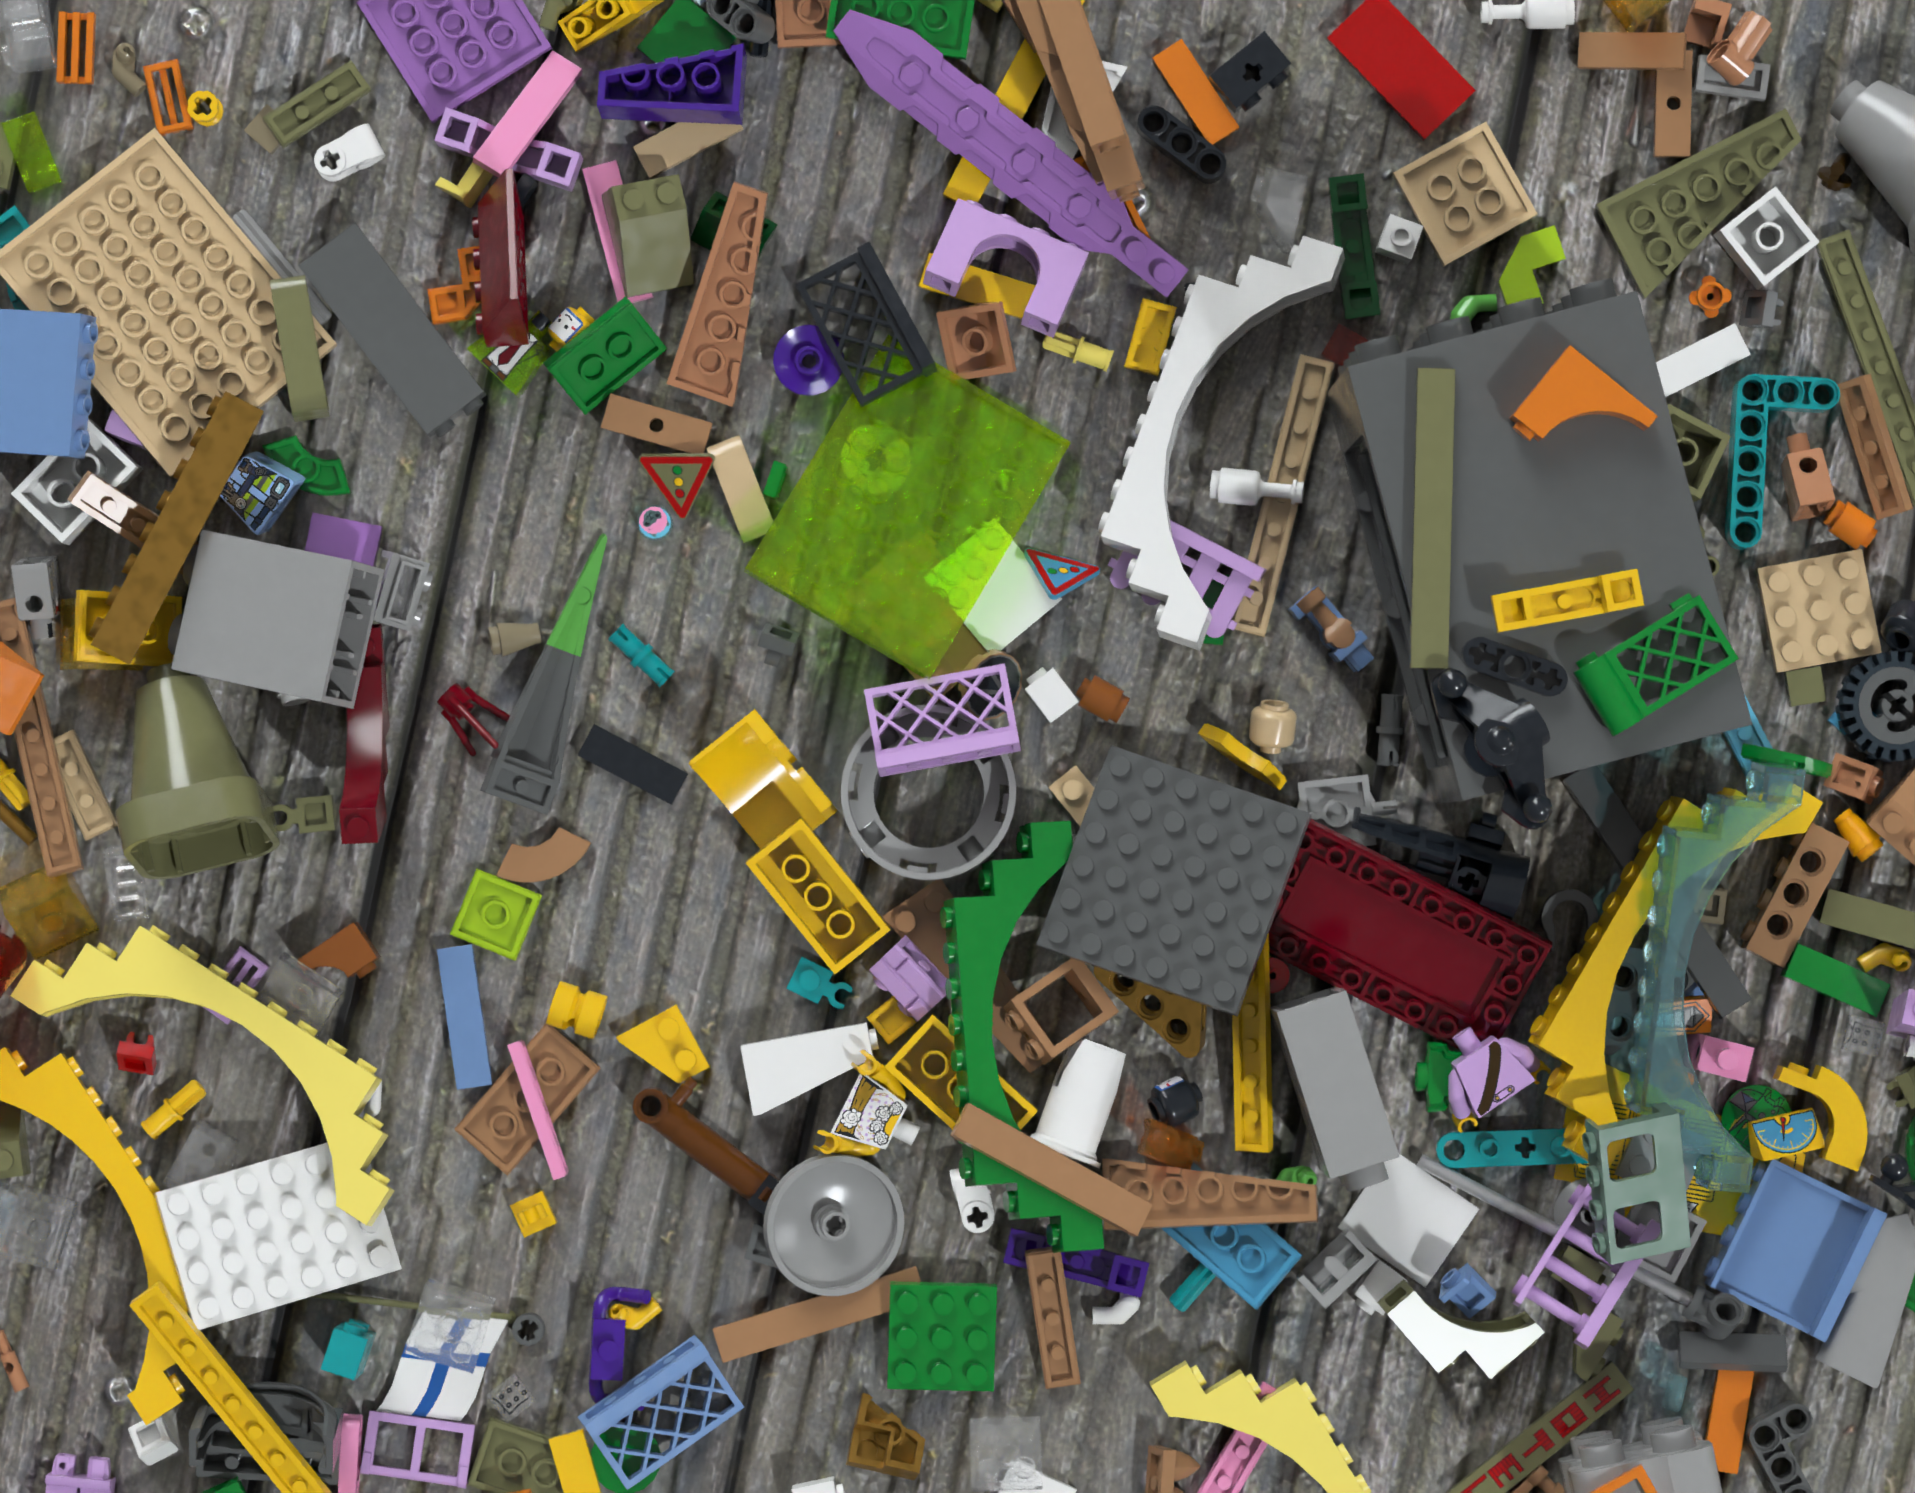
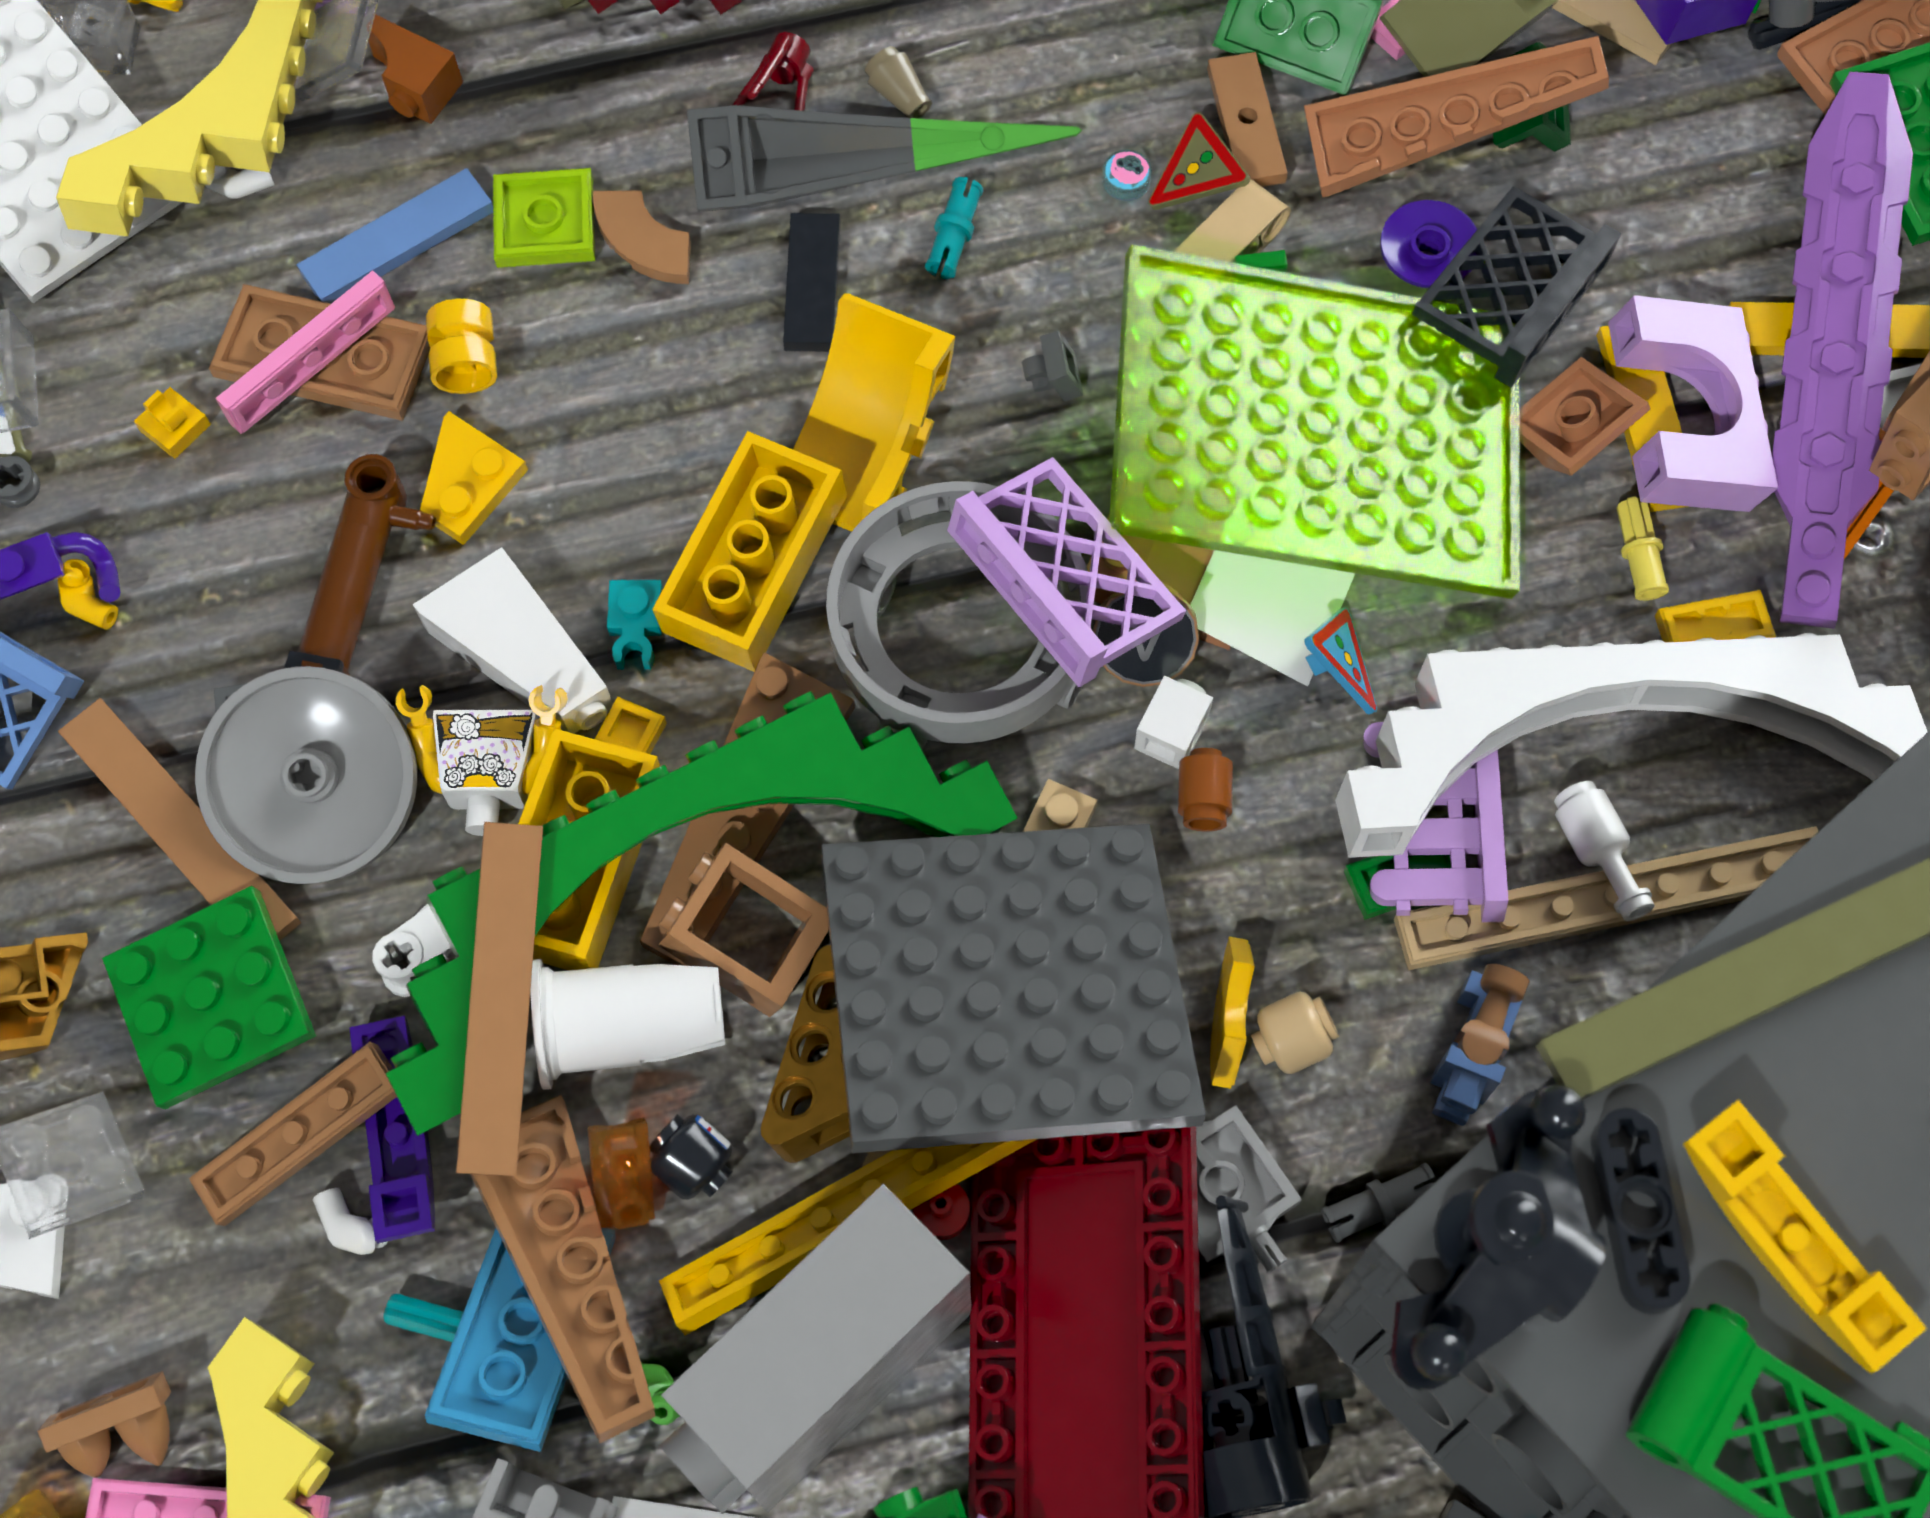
camera: 60 degrees right, 20 degrees down
lavender brick [869,935,947,1022] -> none

